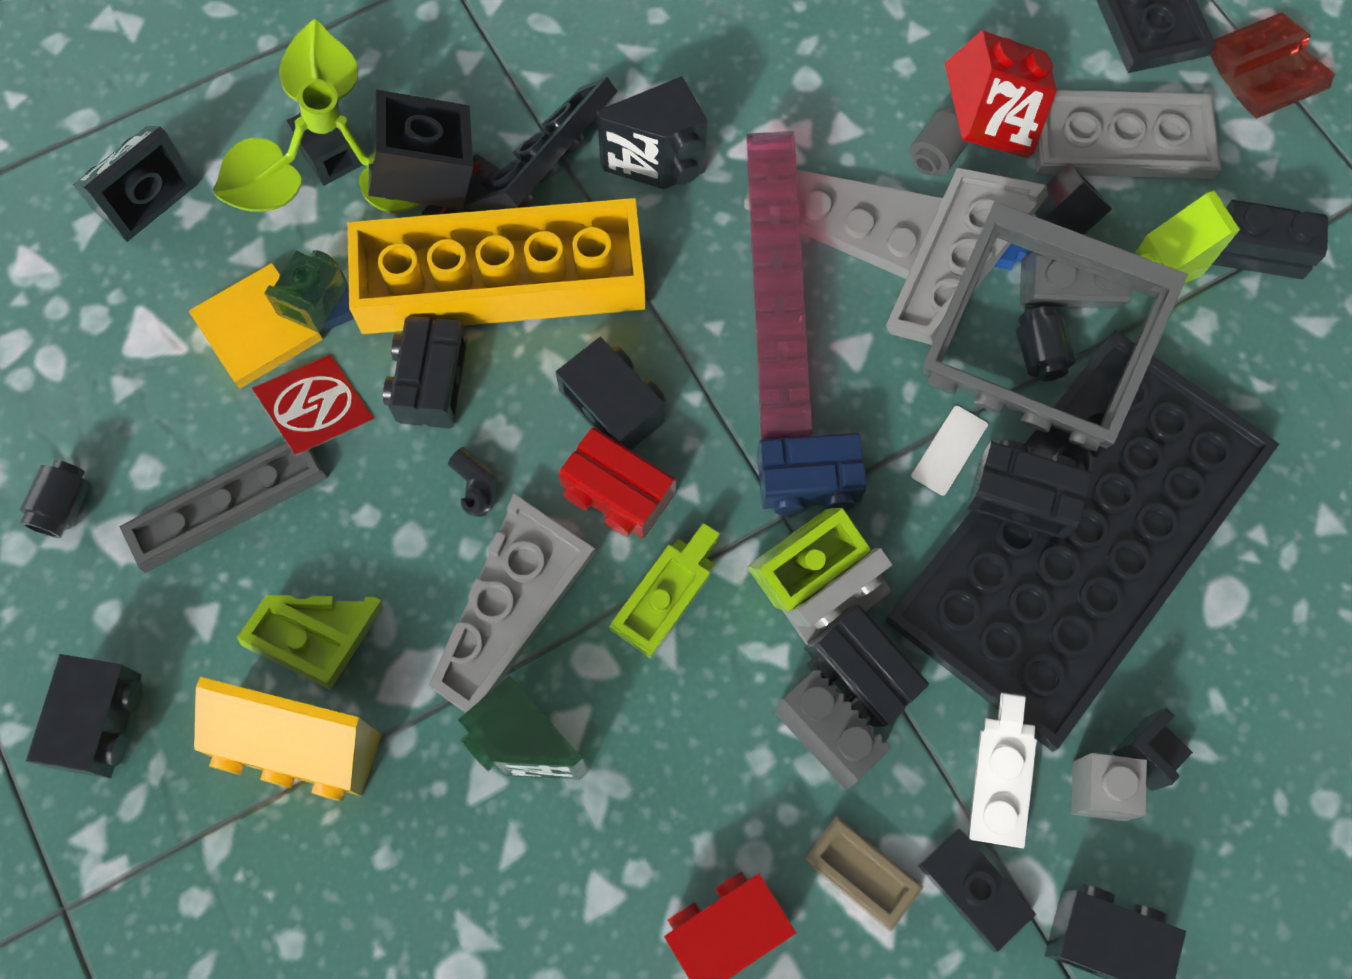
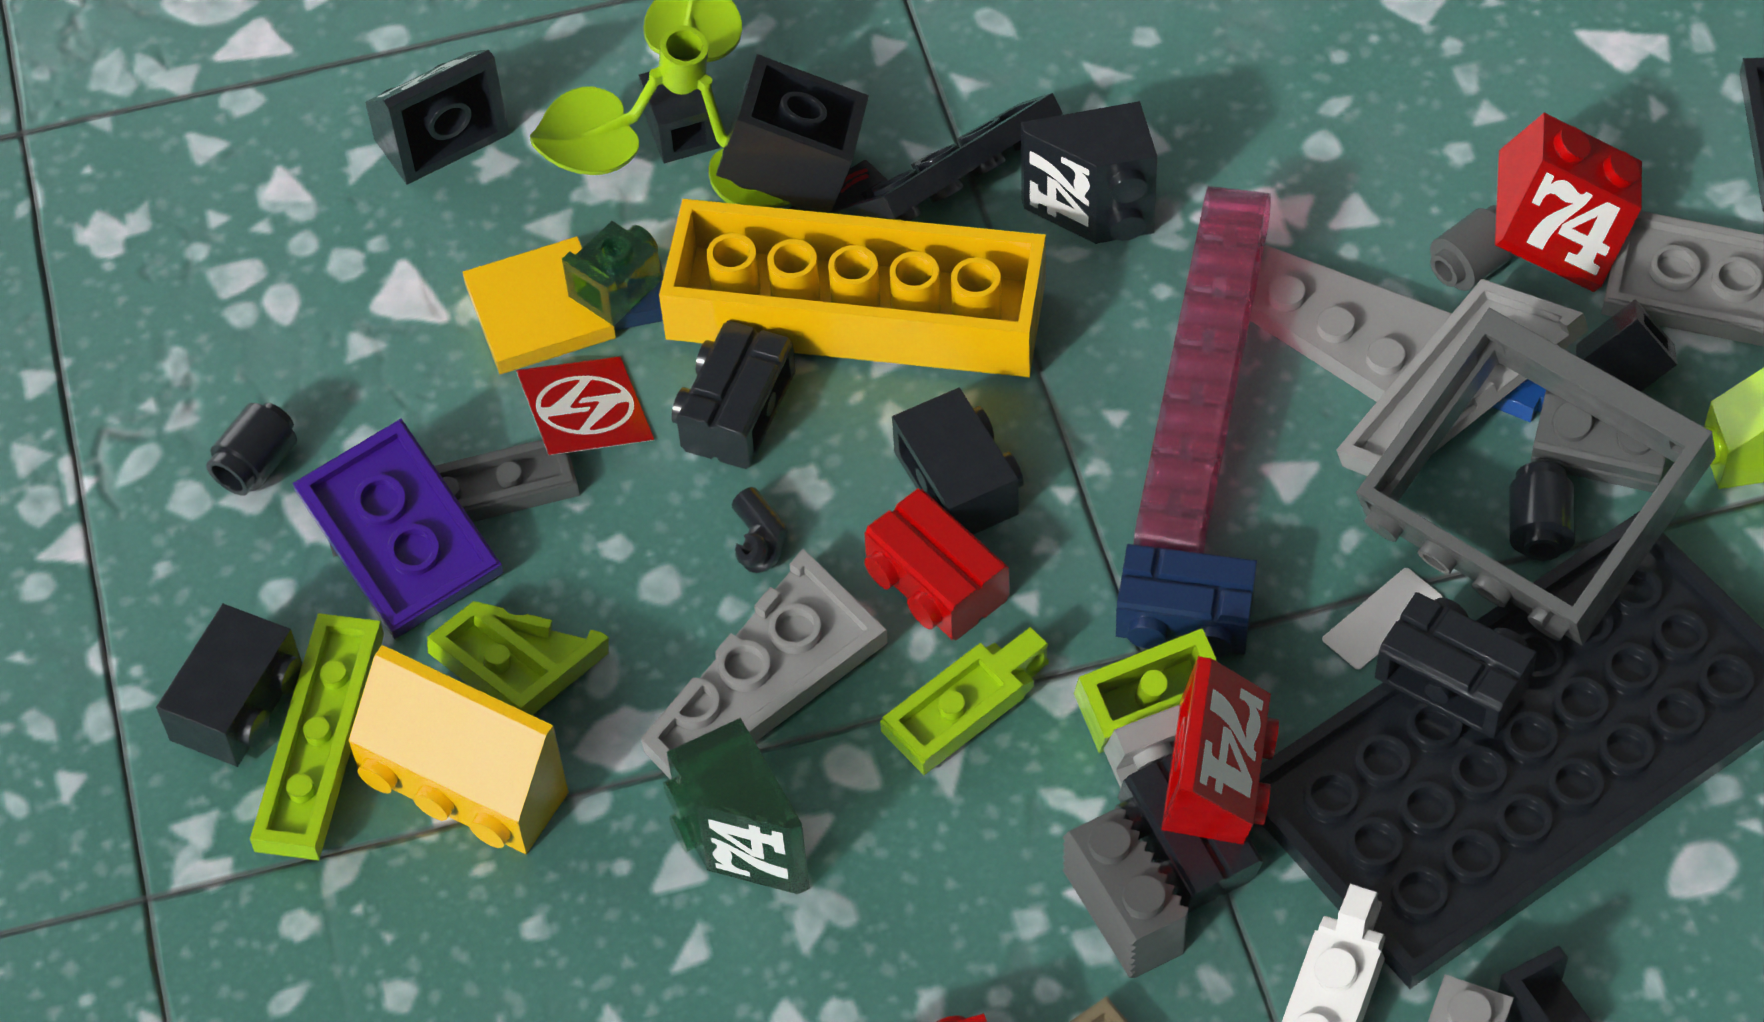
camera: 20 degrees right, 15 degrees down
none -> lime plate [250,613,384,861]
none -> dark purple tile [292,418,504,640]
none -> red slope [1161,656,1279,845]

